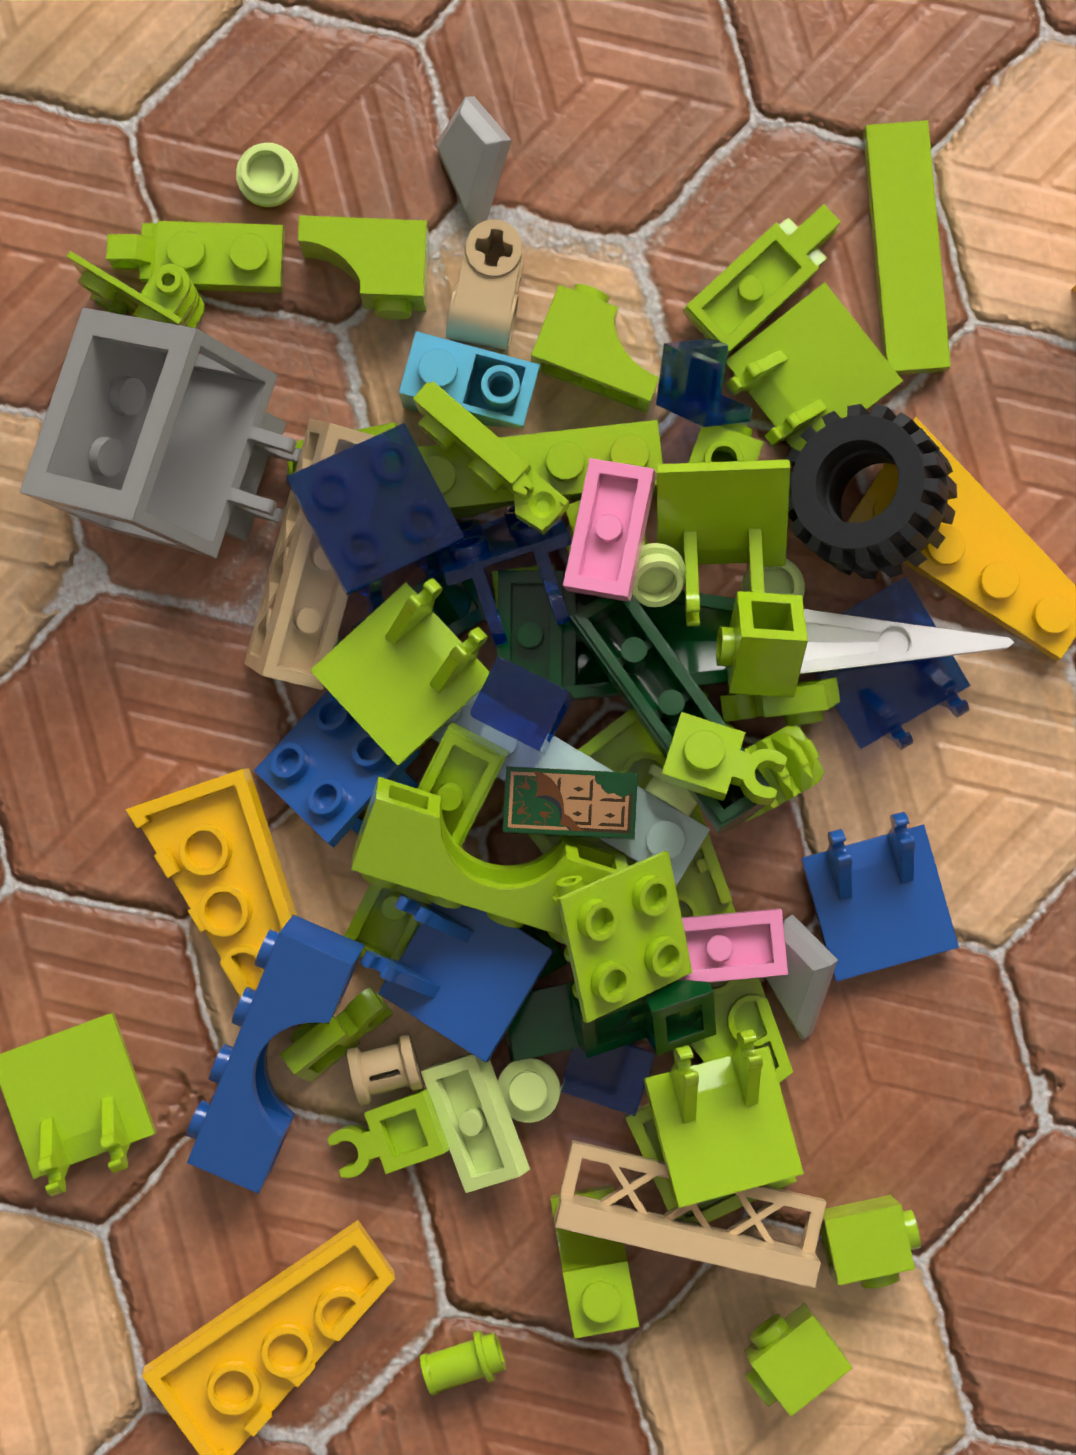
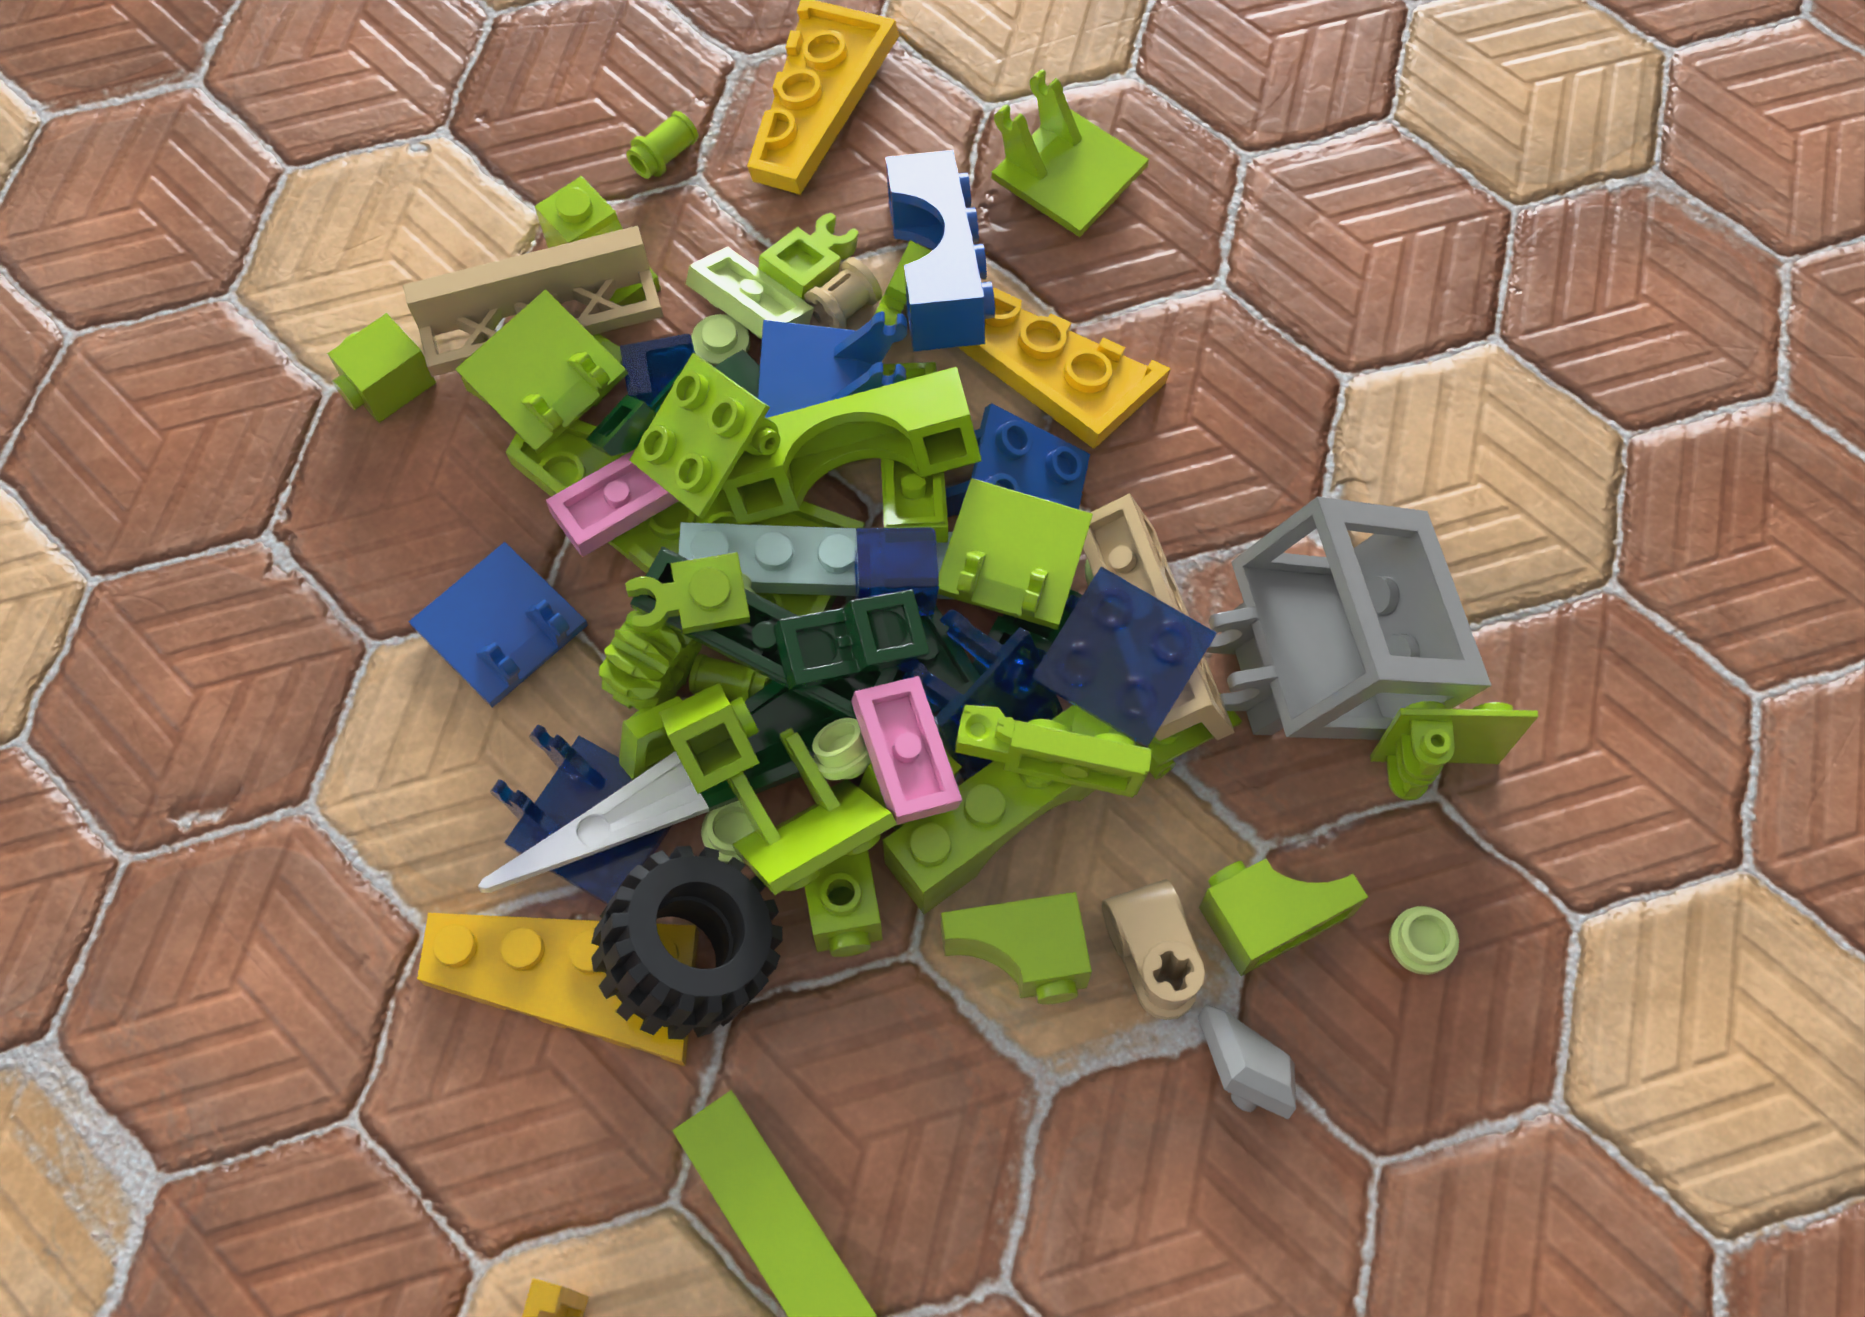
camera: 155 degrees right, 20 degrees down
lime hinge [106,221,285,293] -> none
medium azure slope [399,331,540,428] -> none
tile [503,766,638,840] -> none
panel [656,339,752,427] -> none
lime hinge [683,204,841,358] -> none
lime plate [725,282,903,451] -> none
lime brick [744,1303,853,1417] -> none
light grey piece [764,914,838,1040] -> none
none -> dark green slope [773,589,930,691]

